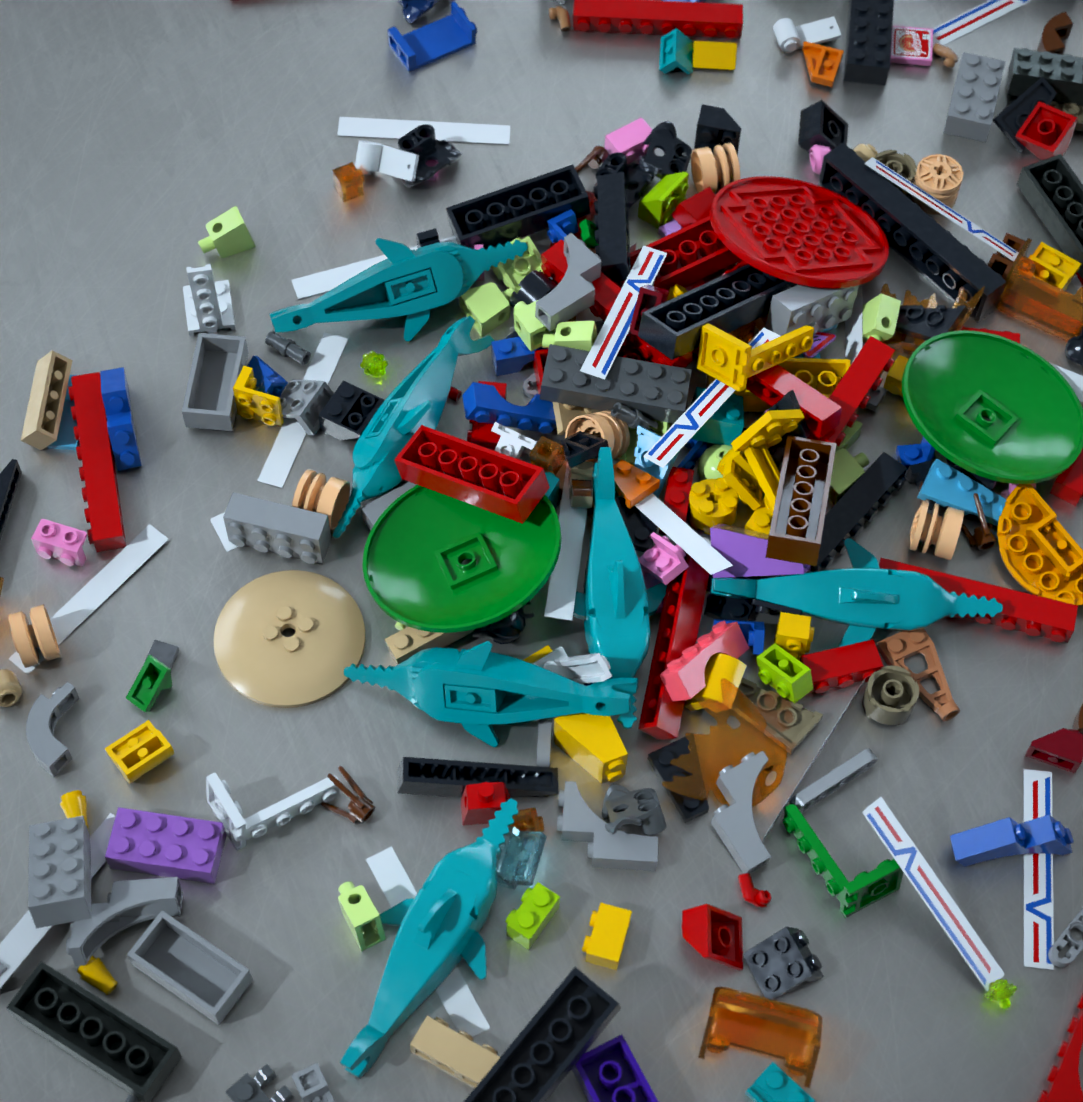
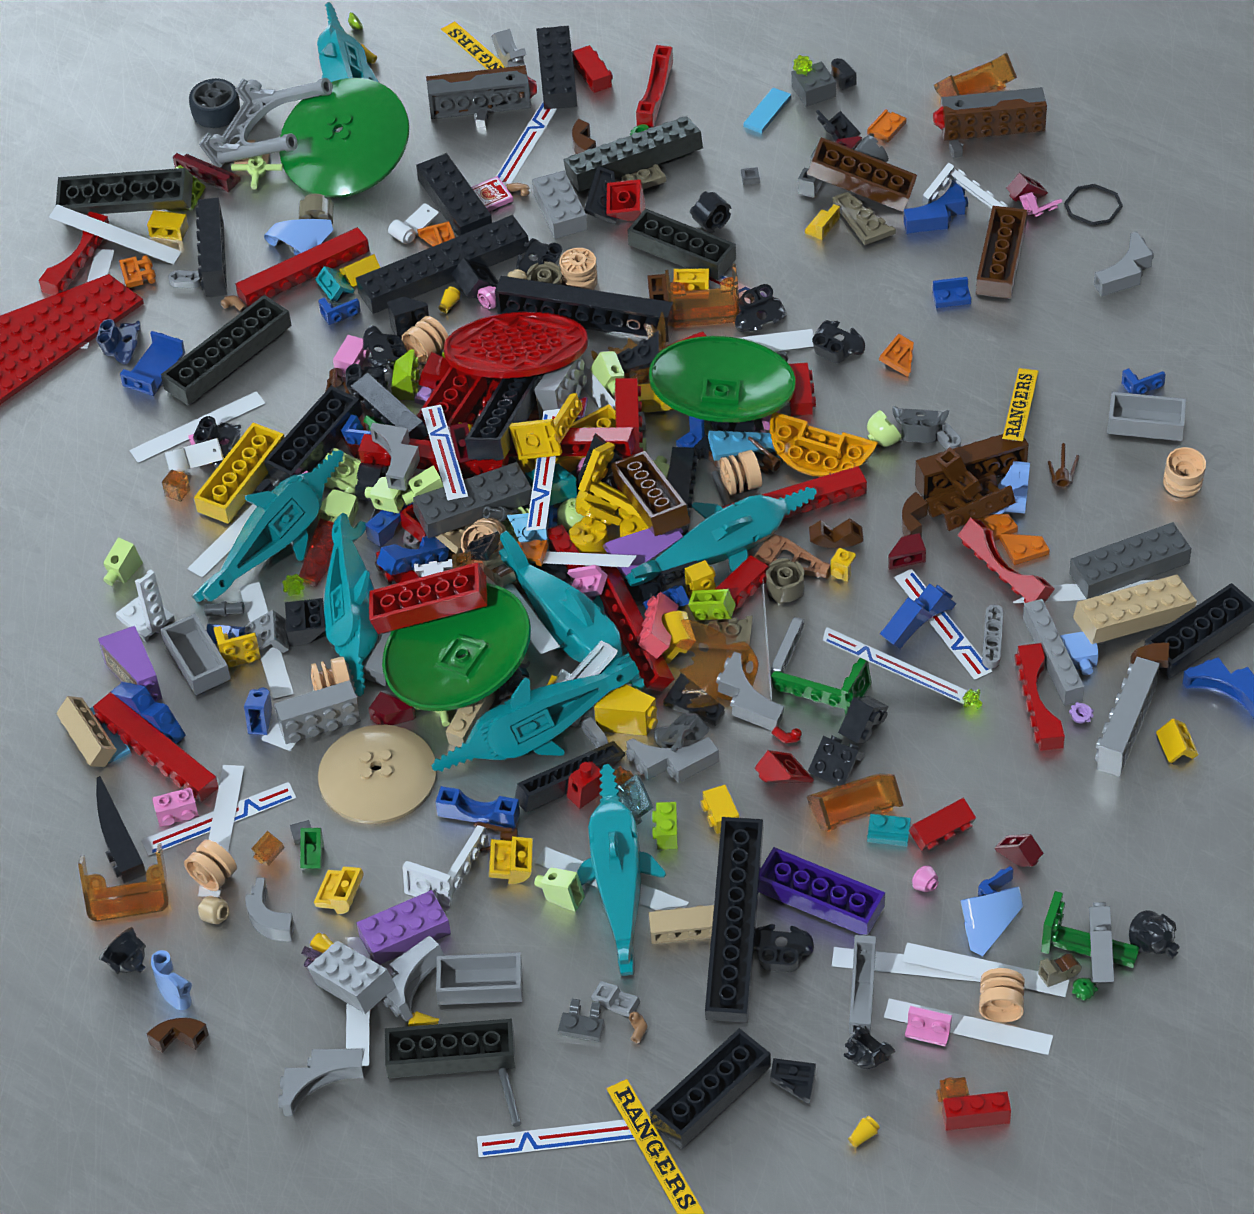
camera: 30 degrees left, 10 degrees down
white sticker [864,157,1021,261] -> none
none -> medium lavender slope [98,625,162,702]
none -> white sticker [142,782,296,856]
none -> pearl dark grey brick [161,295,292,406]
none -> yellow brick [194,423,285,524]
none -> blue torso [244,687,272,735]
none -> clear orange brick [251,831,285,866]
none -> clear red wing [299,518,334,587]
none -> clear purple tile [301,946,323,969]
none -> blue bracket [318,297,361,325]
none -> black brick [356,215,529,314]
none -> dark red slope [368,691,416,725]
none -> blue arch [436,786,520,828]
none -> yellow cone [438,287,461,313]
none -> yellow brick [489,836,533,884]
none -> black piece [516,238,563,274]
none -> dark grey bar [712,471,731,506]
none -> reddish brown brick [809,518,864,548]
none -> yellow bracket [831,548,856,582]
none -> black brick [838,696,889,743]

